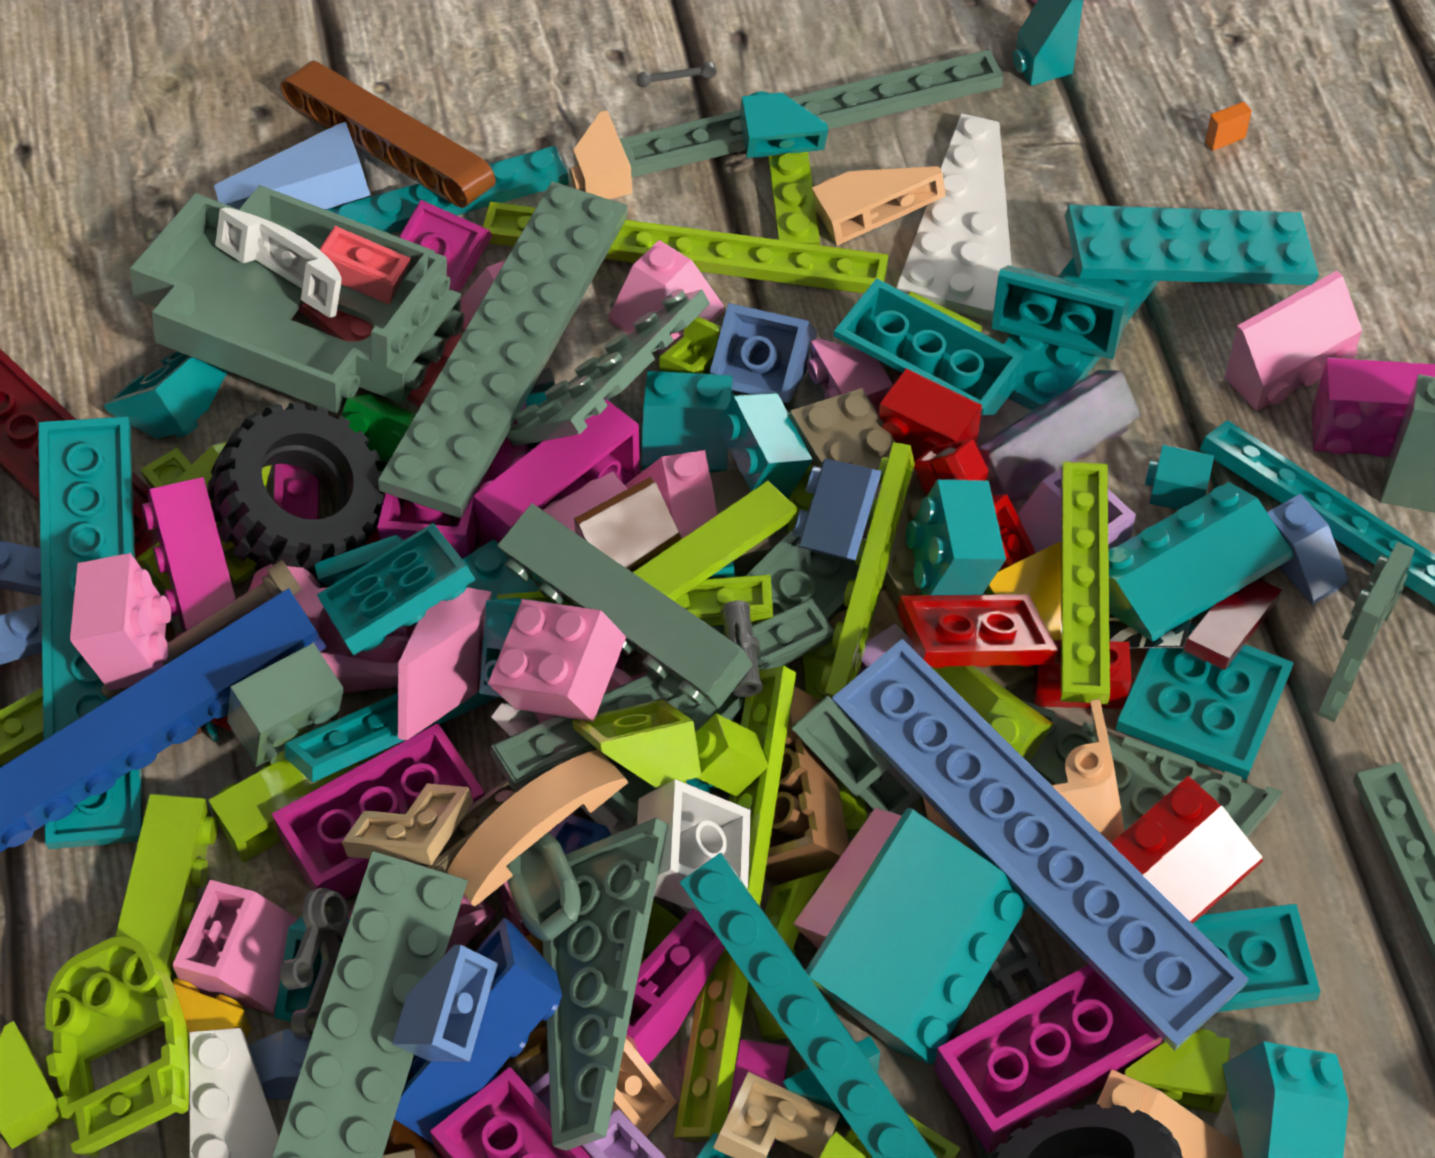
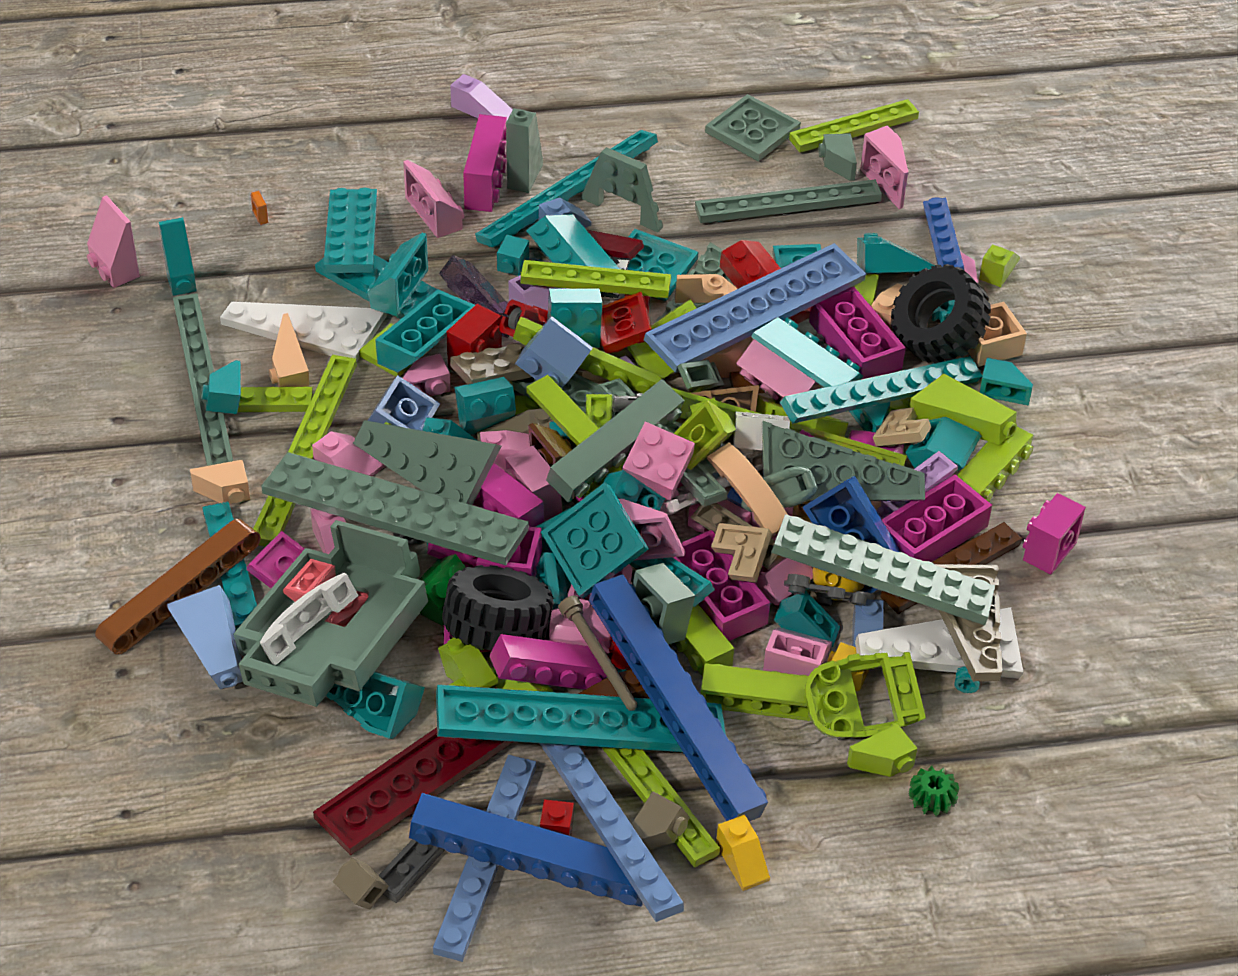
camera: 90 degrees left, 10 degrees down
bright pink brick [70,553,171,691] -> none
medium blue slope [392,945,498,1062] -> none
dark grey hinge [636,62,717,87] -> none

